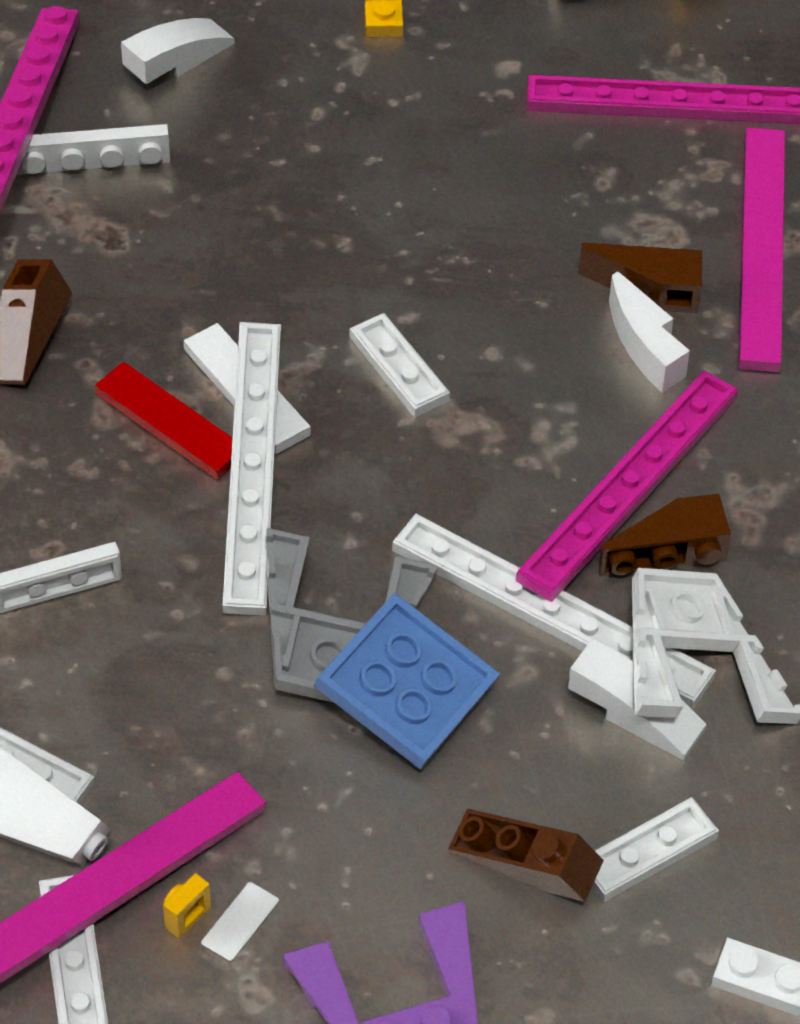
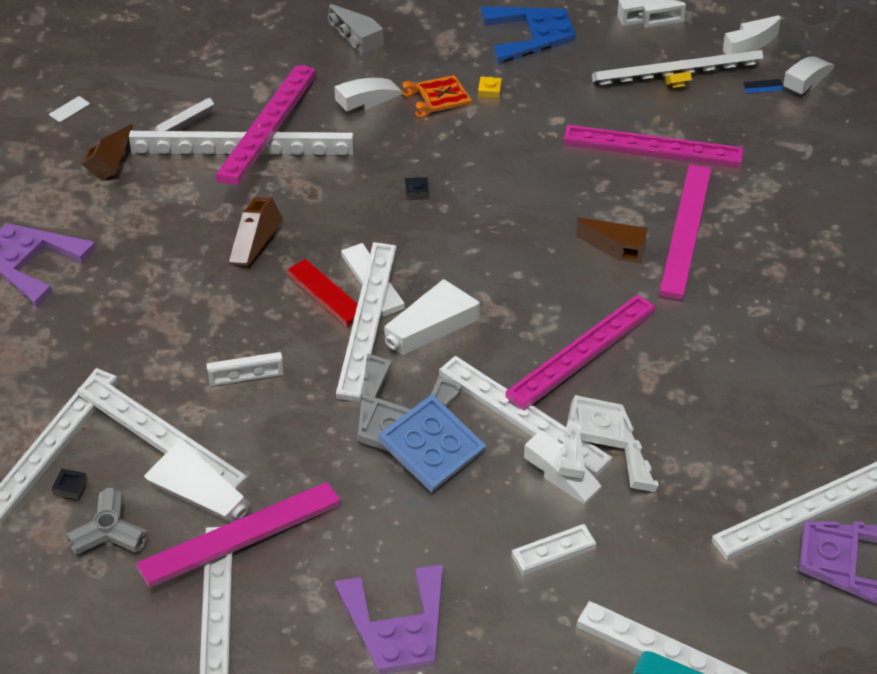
camera: 10 degrees right, 5 degrees down
yellow plate [163,873,211,939] -> none
white sticker [201,882,279,961] -> none
white tile [349,313,450,418] -> none
reddish brown slope [448,809,604,902] -> none
reddish brown slope [599,494,731,576] -> none
white slope [609,271,690,393] -> none
none -> white slope [384,279,480,355]
none -> orange flag [402,75,472,118]
none -> black plate [405,177,429,200]

